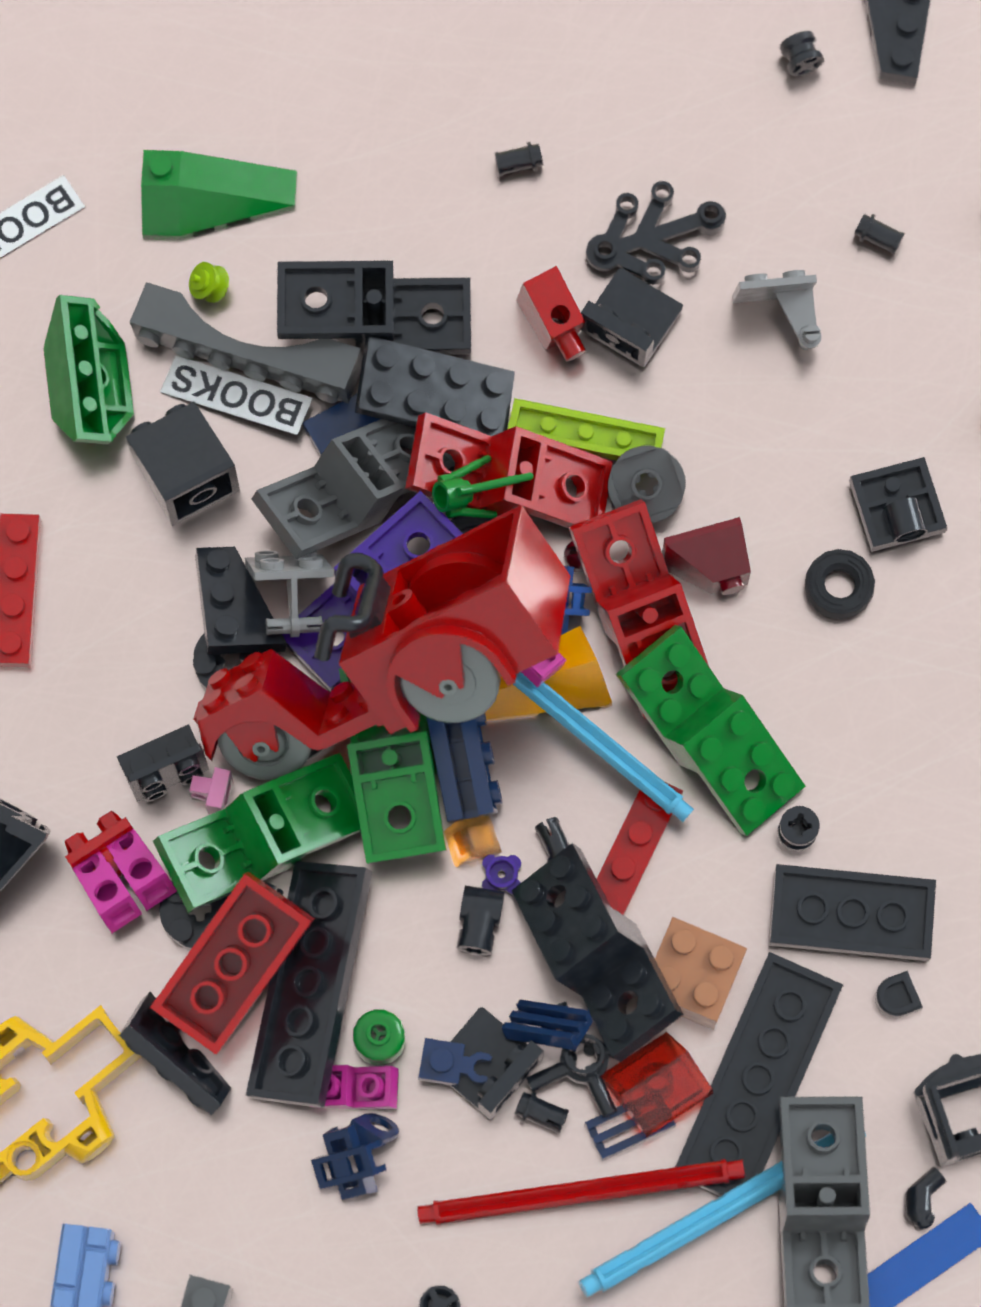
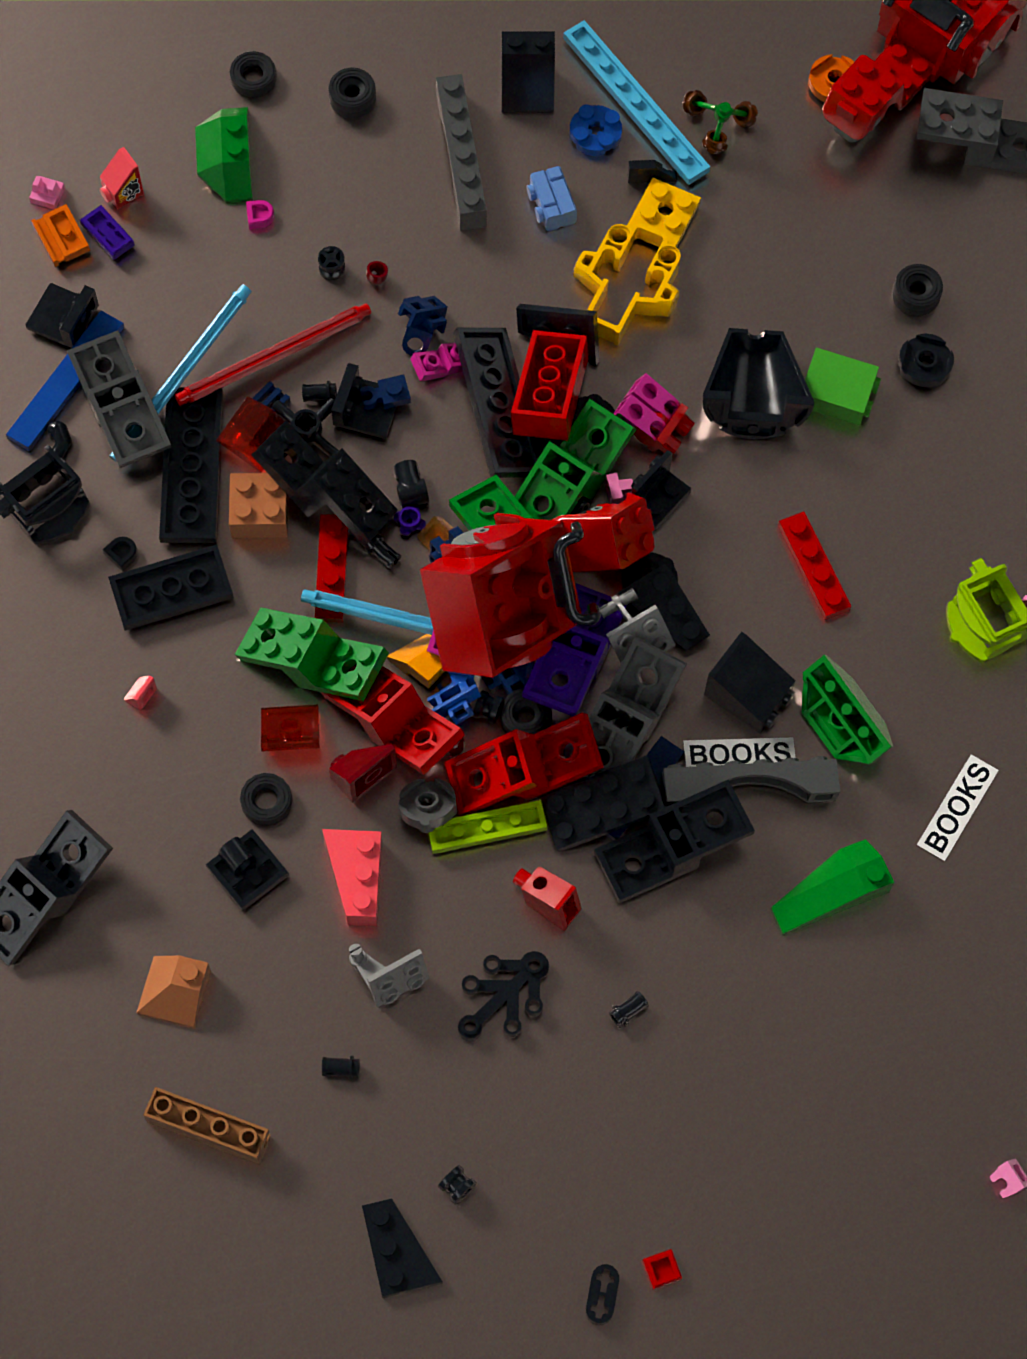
camera: 155 degrees right, 5 degrees down
lime wheel [189,262,229,303] -> none
green head [353,1009,406,1065] -> none
green plant [432,455,534,519] -> none
dark blue tile [501,999,593,1050] -> none
black bracket [581,268,683,368] -> none
black wheel [777,806,820,851] -> none
none -> coral slope [124,676,157,710]
none -> clear red slope [261,704,320,752]
none -> coral wedge [322,829,382,927]
none -> dark red hinge [366,261,388,285]

